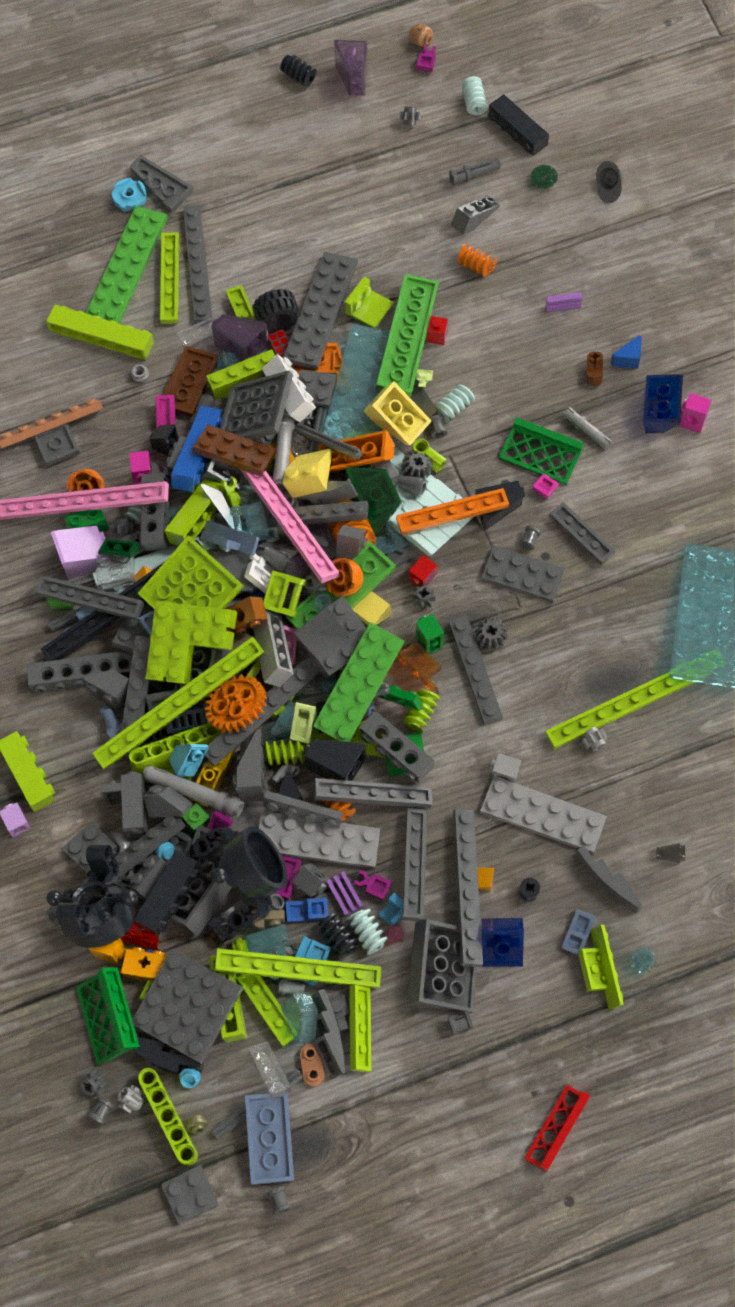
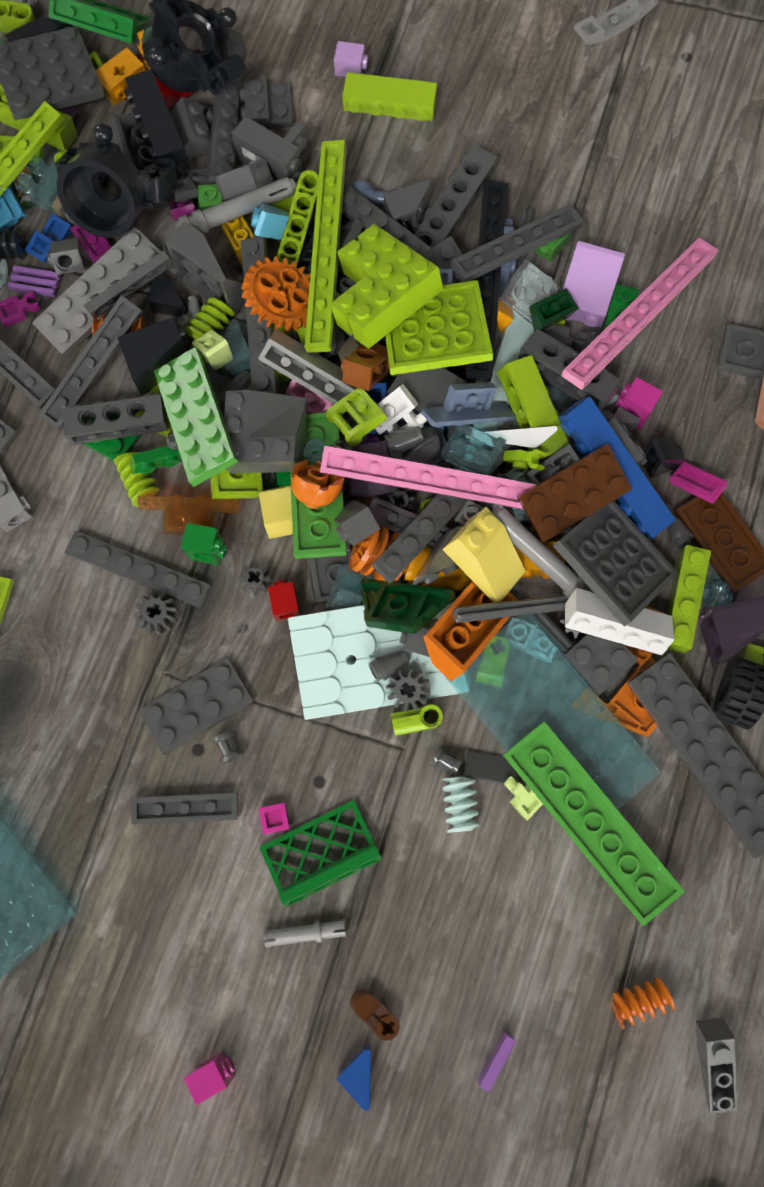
camera: 130 degrees right, 10 degrees up
orange cylinder [66,469,105,492] -> none
medium azure plate [155,842,174,861] -> none
red tile [267,329,290,358] -> none
lime bracket [345,277,393,329] -> none
light yellow slope [363,382,431,446] -> none
orange plate [396,488,509,535] -> none
red brick [427,316,448,345] -> none
black slope [475,481,525,530] -> none
clear blue slope [643,374,683,433] -> none

